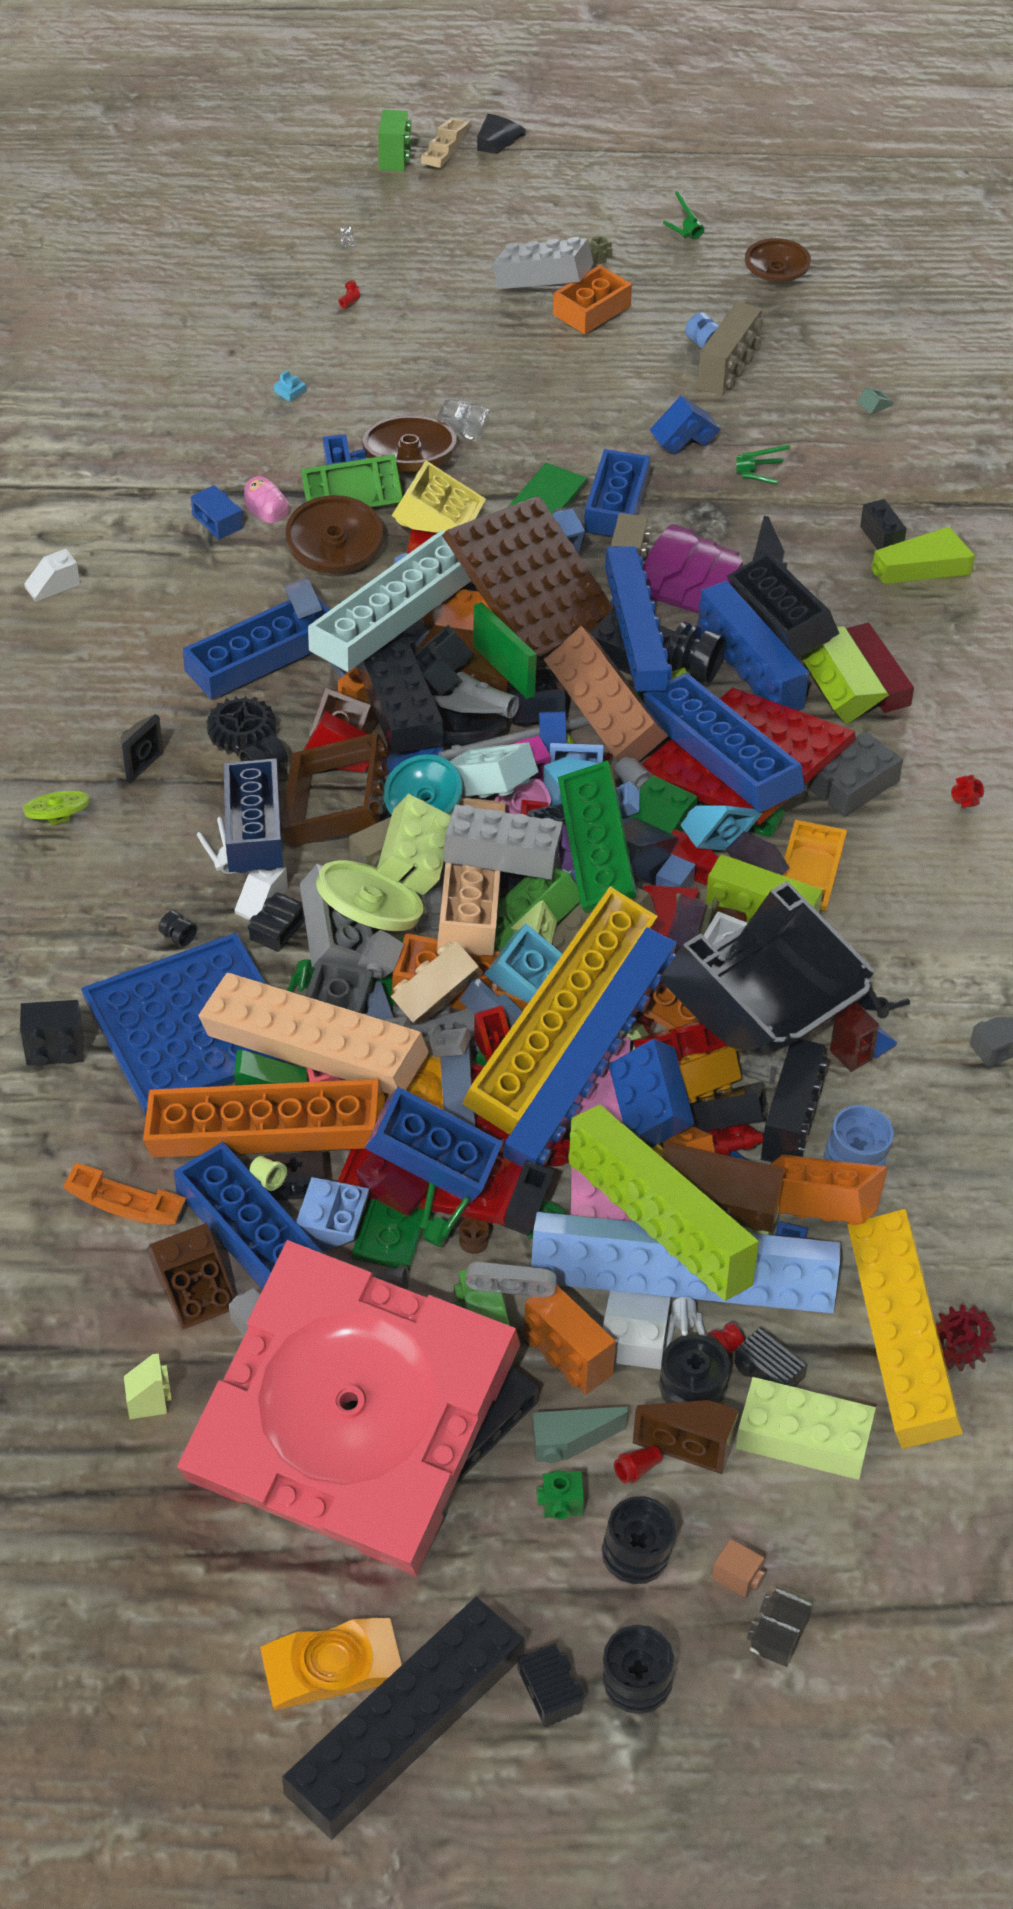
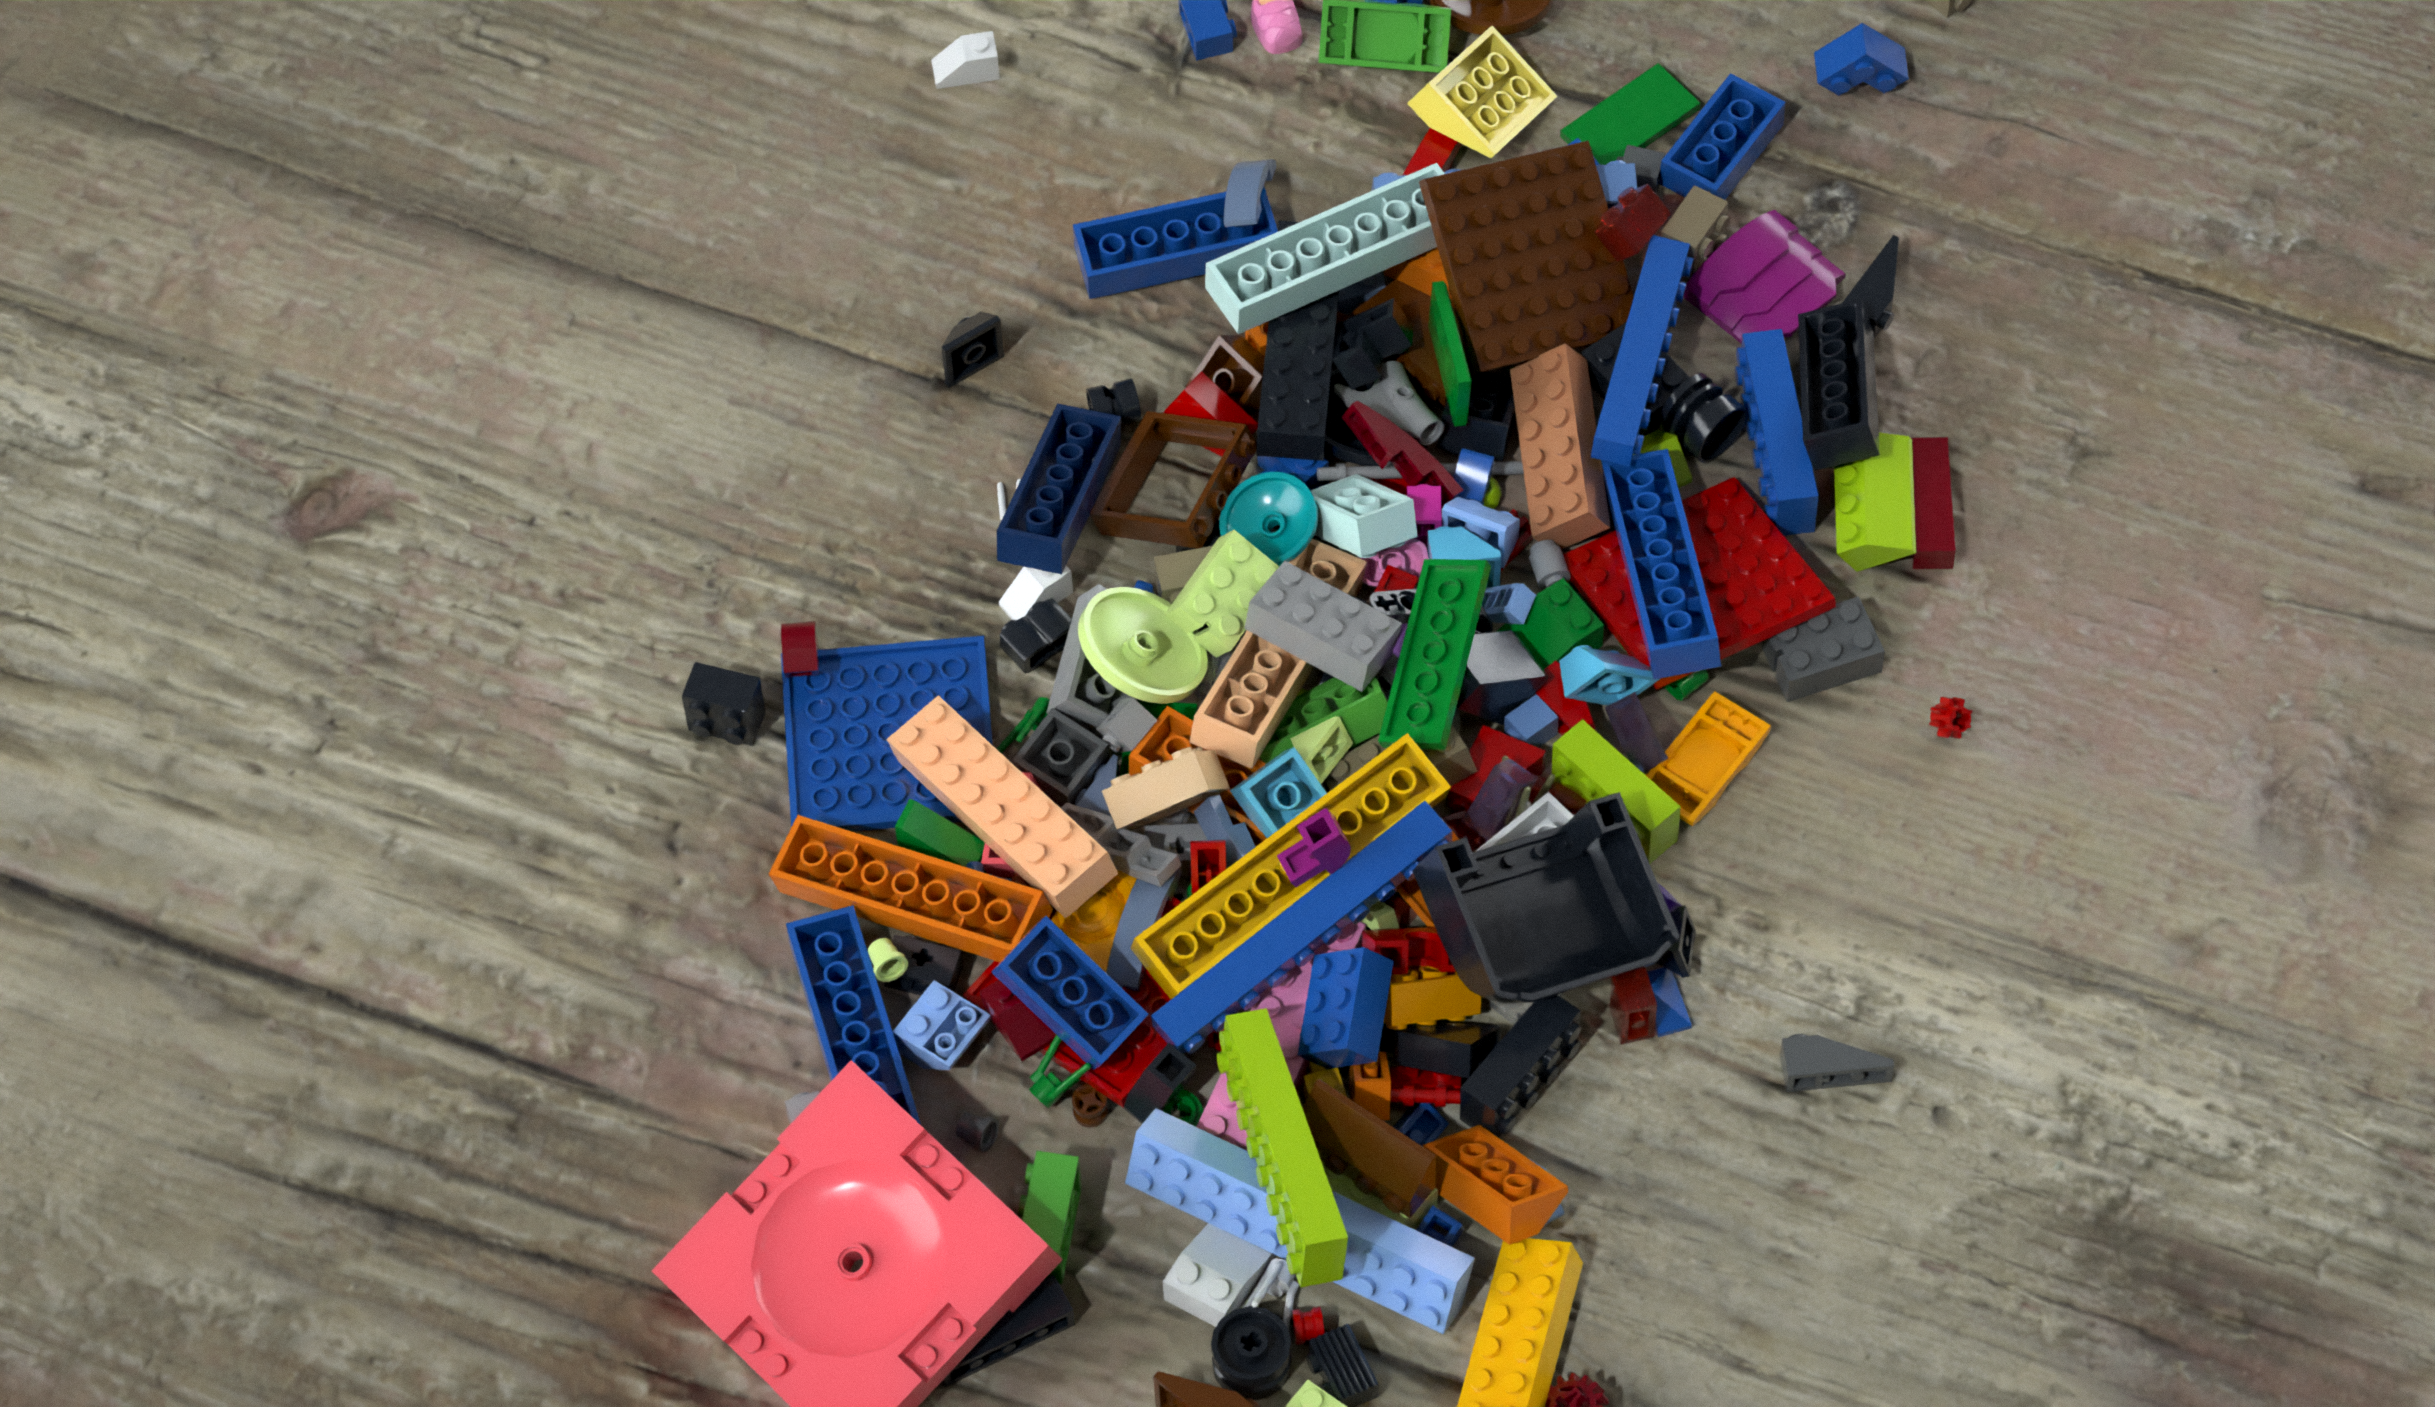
camera: 25 degrees right, 10 degrees up
lime shield [23,791,90,826] -> none
orange slope [64,1162,186,1225] -> none
yellowish green slope [124,1353,172,1419] -> none
reddish brown slope [147,1223,235,1330] -> none
black wheel [158,910,197,947] -> none
black gear [207,695,277,757] -> none
reddish brown dish [286,495,383,574] -> none
green tile [352,1198,424,1271] -> none
light grey beam [465,1262,557,1297] -> none
orange brick [524,1284,616,1395] -> none
sand green slope [532,1407,628,1463] -> none
green plant [736,445,790,485] -> none
medium blue wheel [824,1105,894,1166] -> none
sand green slope [858,387,893,414] -> none
black brick [860,499,907,550] -> none
lime slope [871,526,975,584] -> none
black hand [877,997,910,1019] -> none
none -> dark red brick [781,621,820,678]
none -> magenta brick [1277,807,1351,887]
none -> dark red slope [1342,400,1463,509]
none -> clear red brick [1594,184,1671,262]

